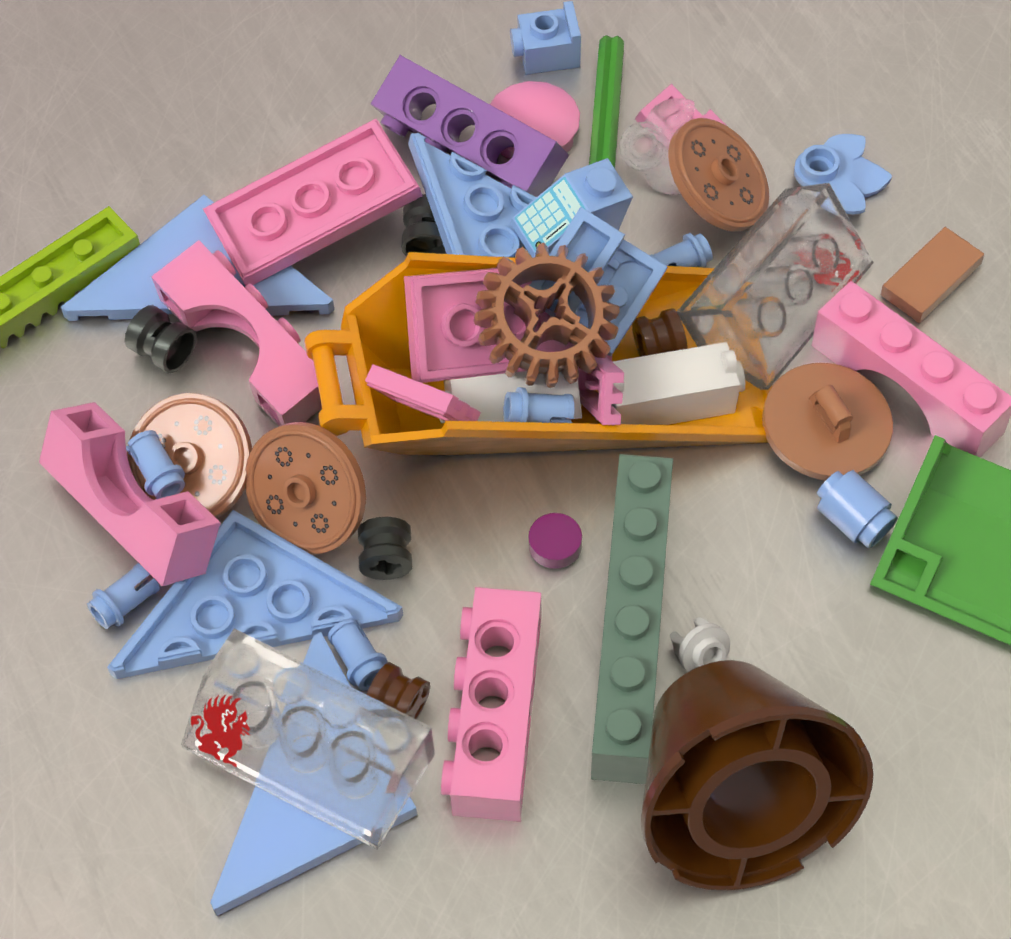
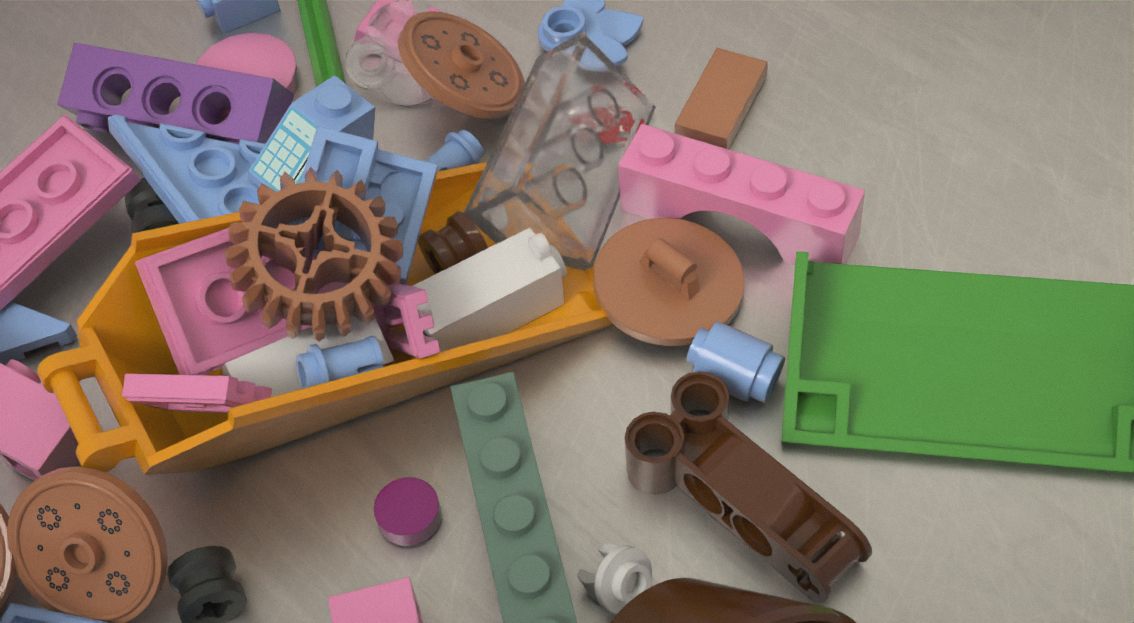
camera: 15 degrees left, 5 degrees down
none -> reddish brown piece [624,371,872,603]

